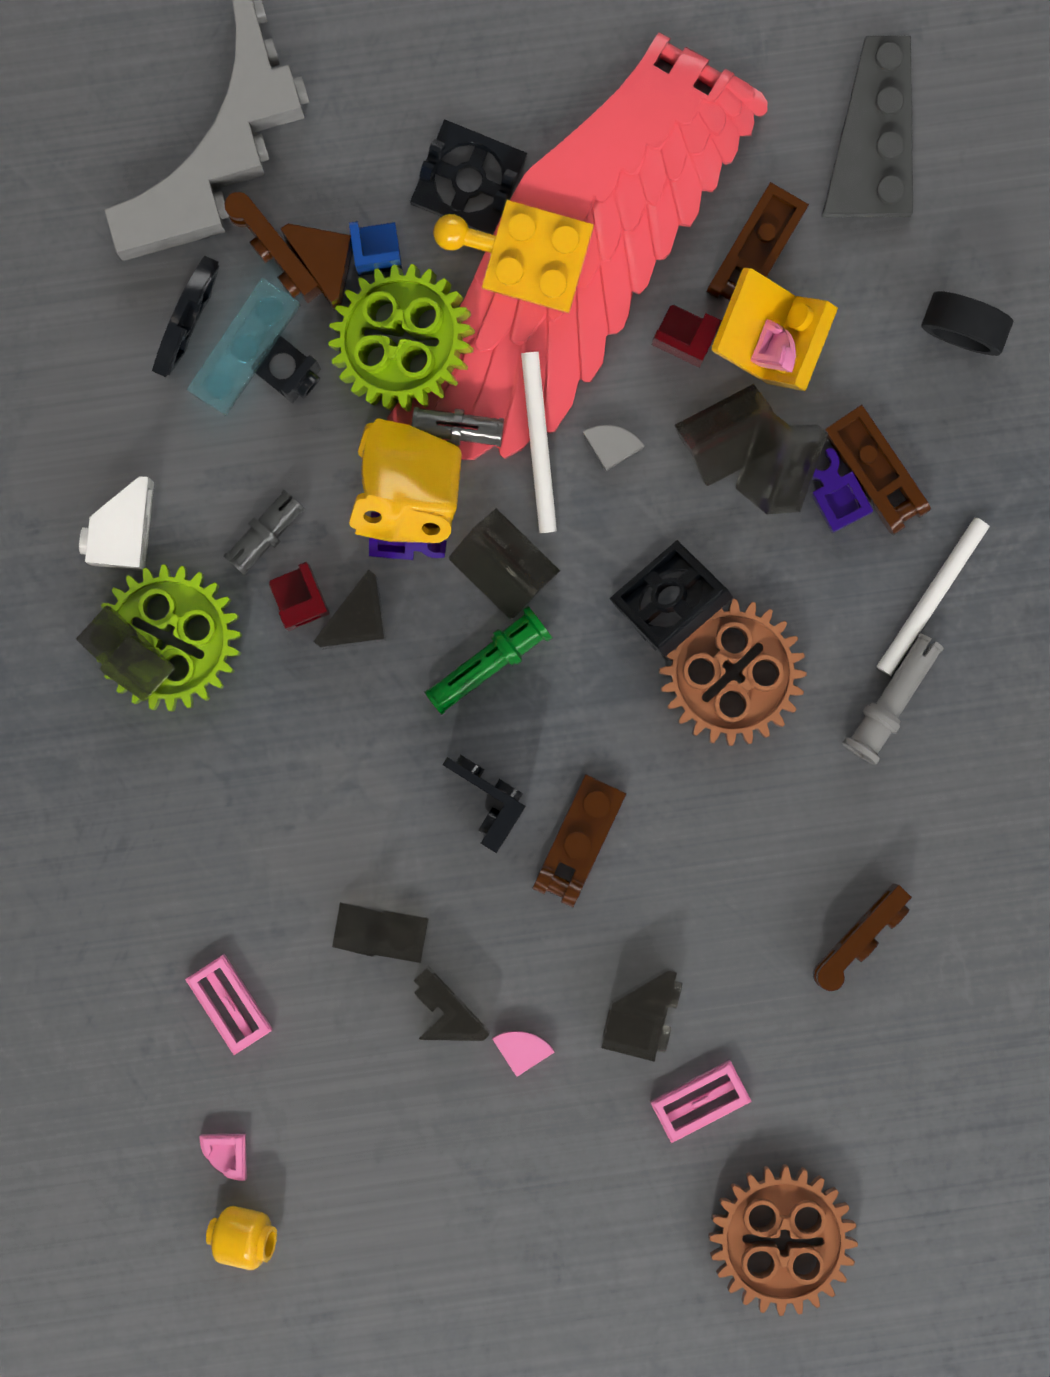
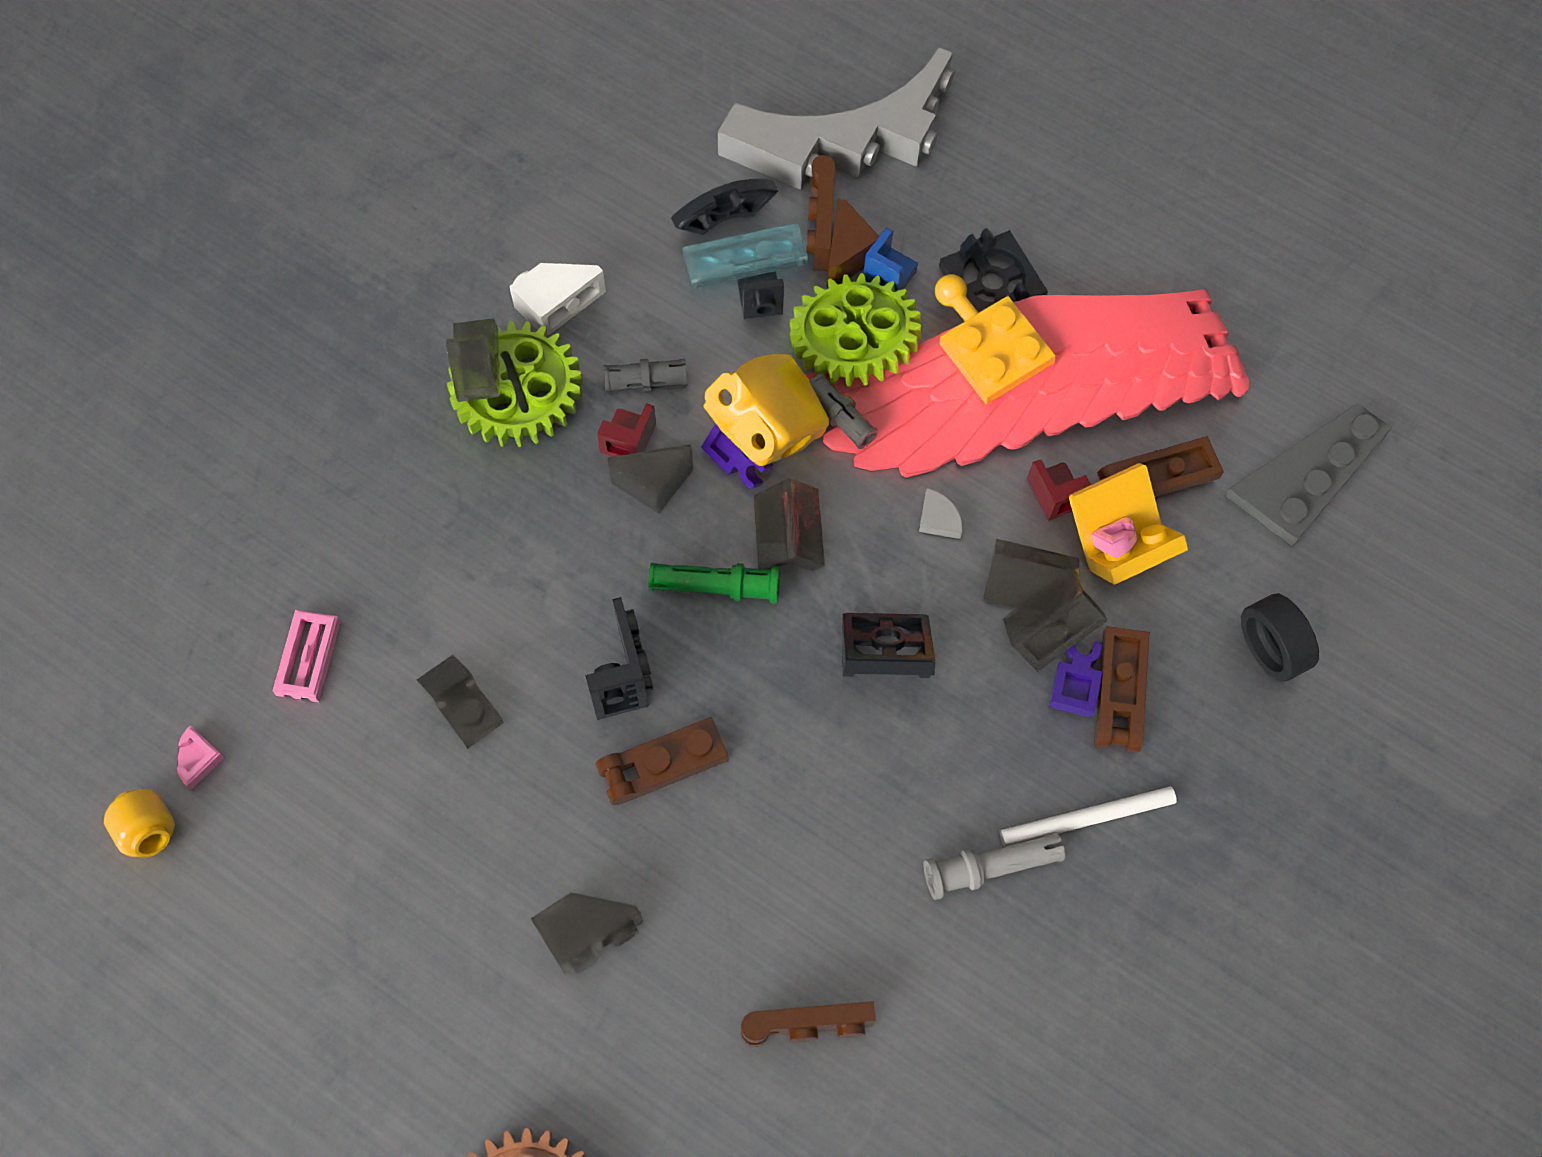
camera: 40 degrees right, 20 degrees down
clear smoke slope [414,965,490,1041] -> none
bright pink tile [492,1031,555,1077] -> none
white bar [521,351,557,533] -> none
bright pink tile [650,1060,752,1143] -> none
nougat gear [659,599,807,746] -> none

